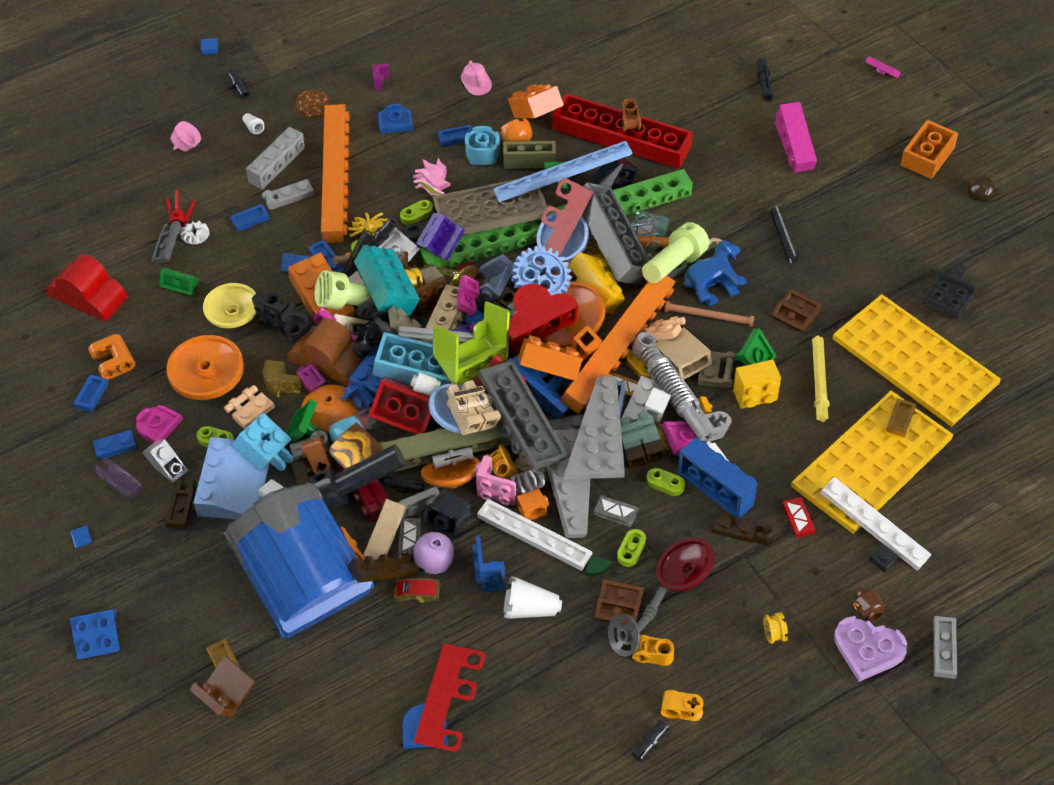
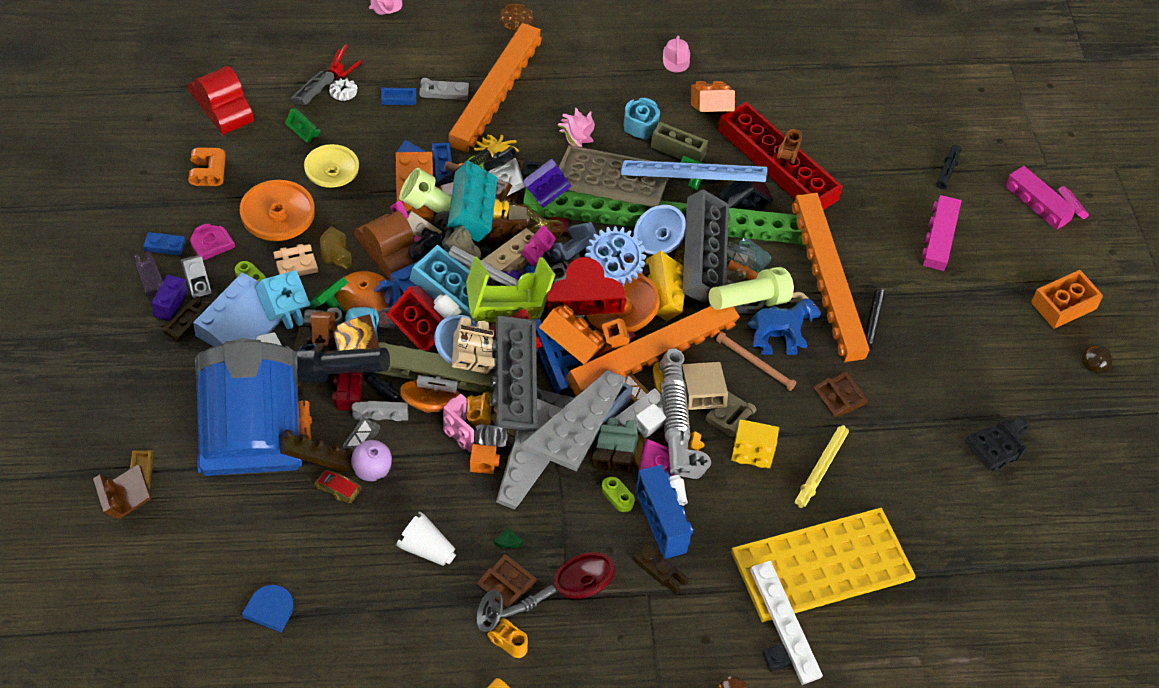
camera: 20 degrees right, 0 degrees up
blue piece [70,525,92,549] -> none
blue bracket [70,609,120,659] -> none
blue tile [73,375,109,413] -> none
white cone [243,113,265,134] -> none
light grey brick [246,127,305,190] -> none
black plate [251,292,311,342] -> none
magenta bracket [294,363,326,393] -> none
tan tile [363,499,406,559] -> none
magenta bracket [372,64,390,91] -> none
blue tile [378,104,413,134] -> none
lime plate [400,200,433,225] -> none
red piece [414,644,486,752] -> none
black brick [423,490,471,539] -> none
blue tile [438,125,473,147] -> none
blue bracket [472,536,506,593] -> none
white plate [477,499,592,571] -> none
orange cylinder [498,118,532,145] -> none
piece [524,178,593,265] -> none
clear tile [594,495,639,527] -> none
lime plate [617,529,646,567] -> none
light nougat plate [645,316,685,341] -> none
green tile [735,328,776,366] -> none
yellow wheel [763,612,788,644] -> none
red tile [782,497,816,538] -> none
yellow plate [832,294,1001,427] -> none
pearl gold tile [886,398,916,437] -> none
none -> dark purple brick [151,274,188,321]
none -> orange brick [792,193,870,362]
none -> dark pink brick [1005,166,1076,230]

